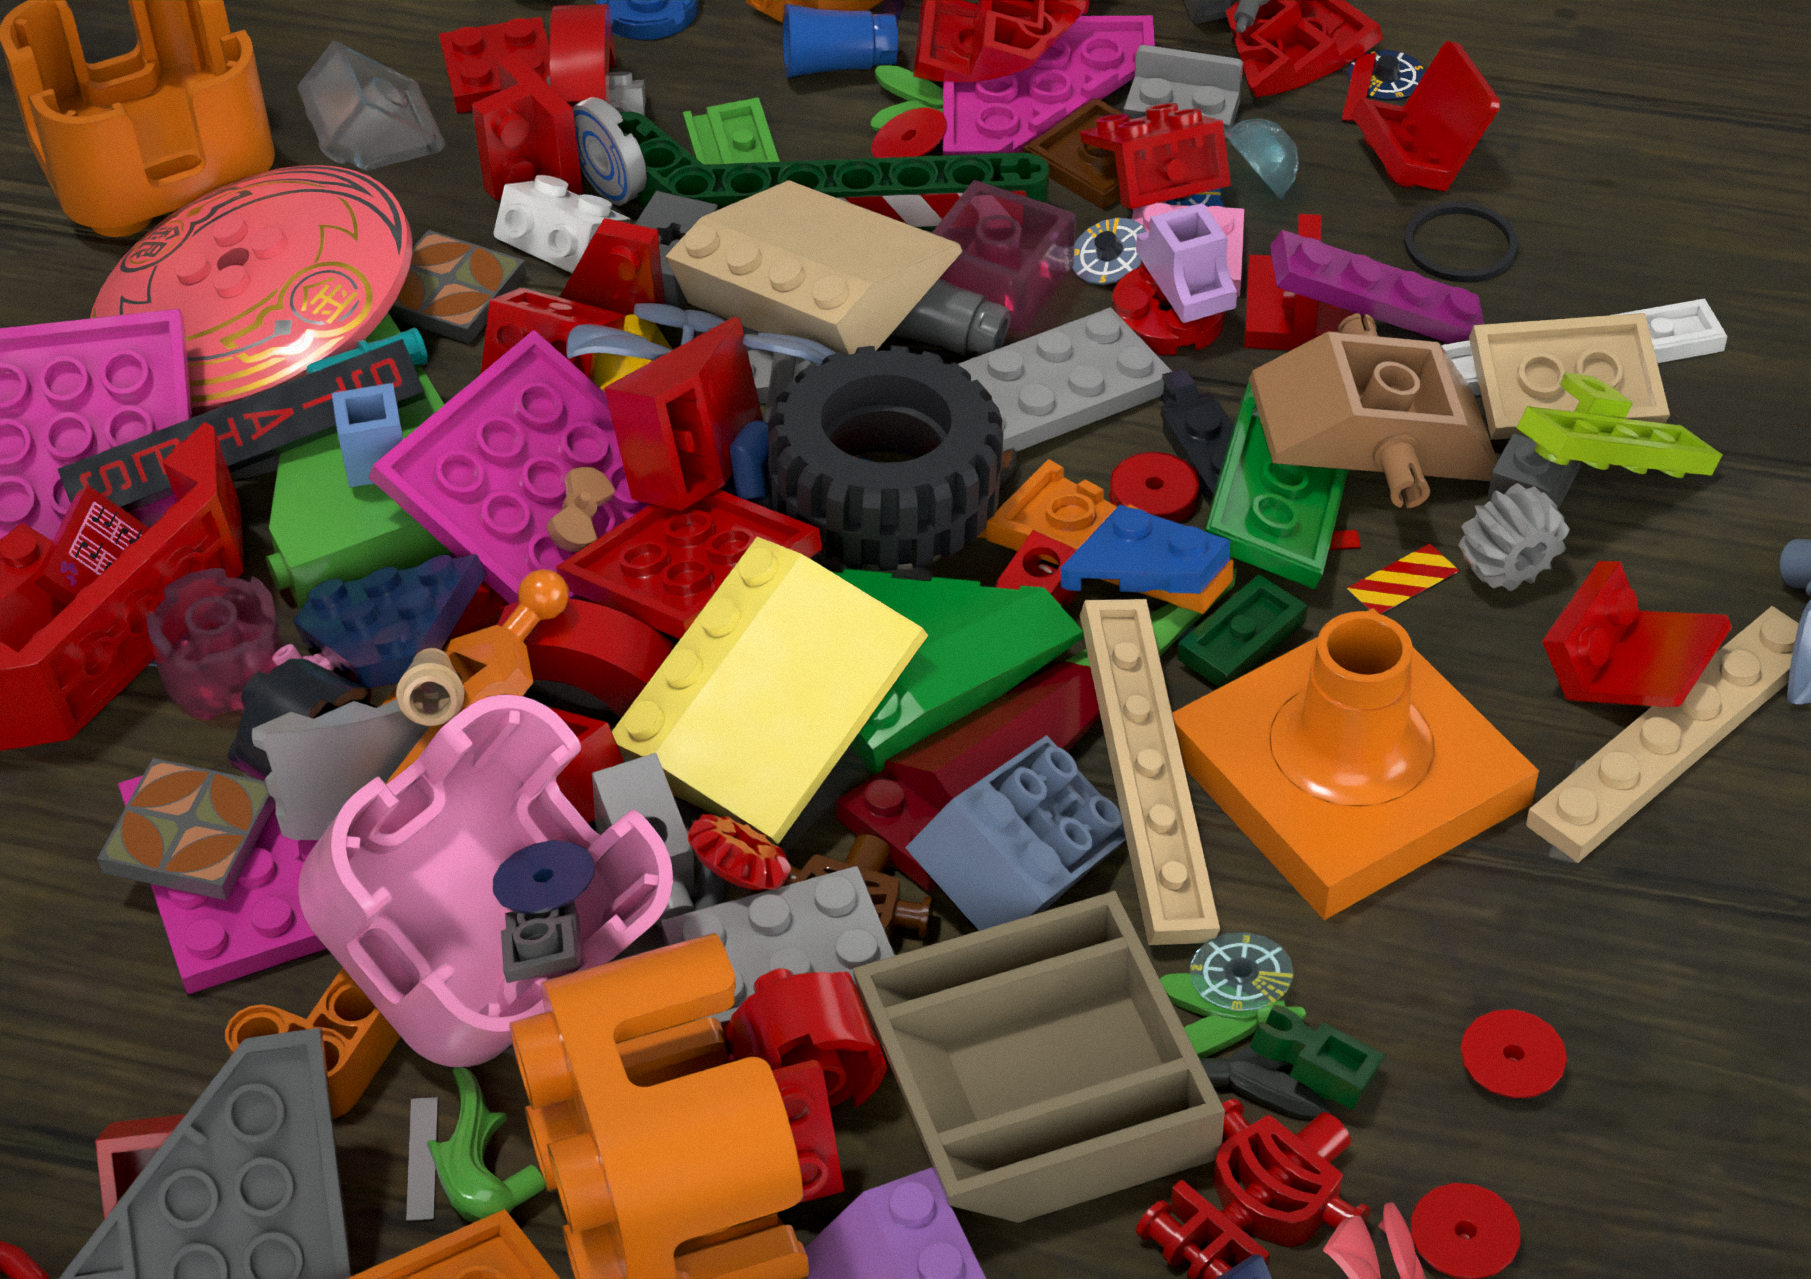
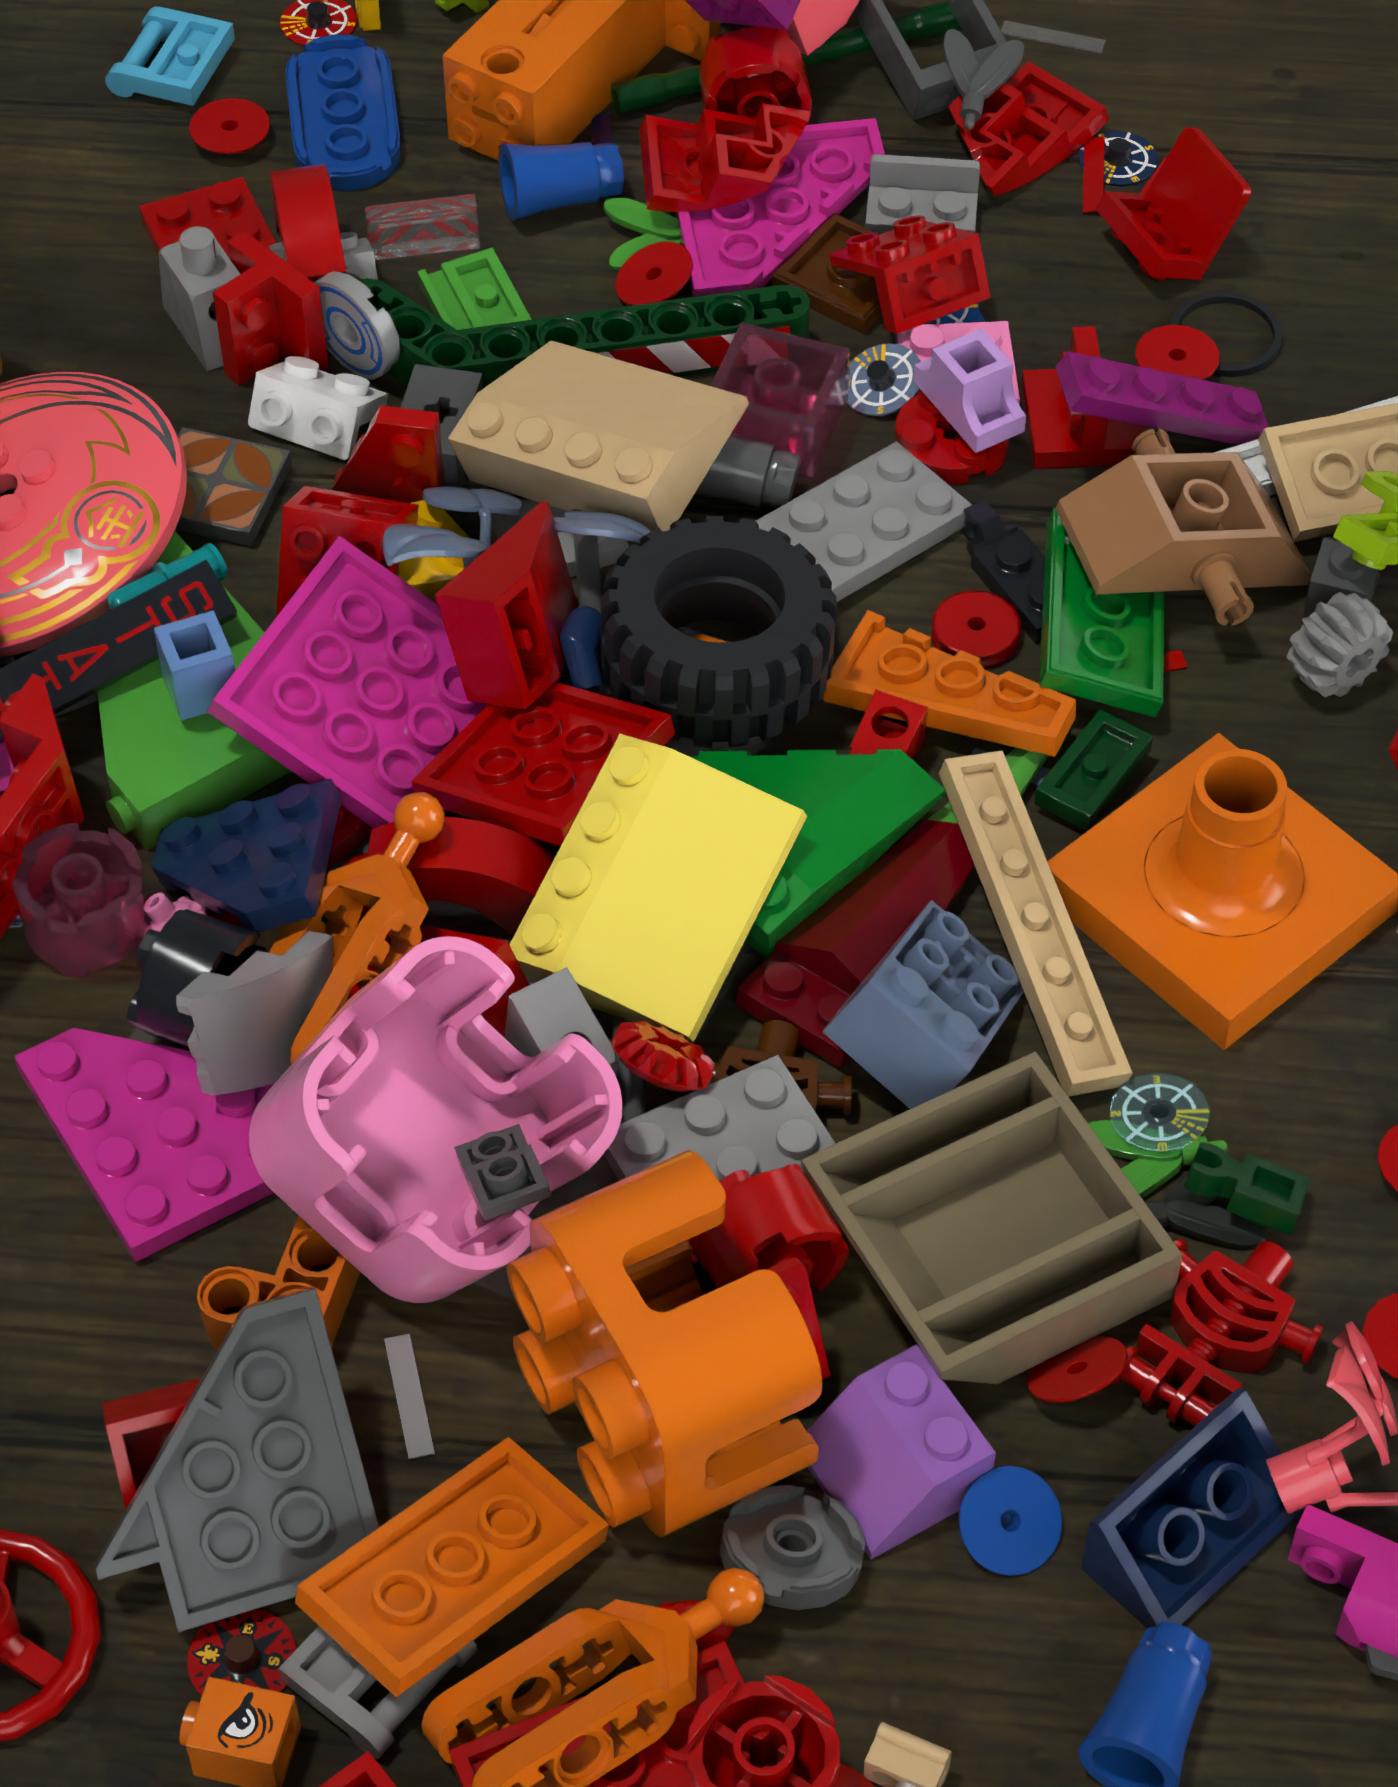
camera: 10 degrees left, 5 degrees up
tile [97,758,276,900] -> none
clear slope [297,40,446,171] -> none
tan cone [396,648,464,726] -> none
bright green piece [426,1067,546,1223] -> none
dark blue piece [493,840,595,914] -> none
medium nougat piece [546,467,615,552] -> none
blue wing [1061,505,1230,594] -> none
clear light blue piece [1223,118,1299,200] -> none
sticker [1347,543,1460,614] -> none
none -> light grey torso [158,226,240,372]
none -> clear tile [364,194,480,260]
none -> red piece [1027,1336,1128,1402]
none -> red piece [1135,324,1220,380]

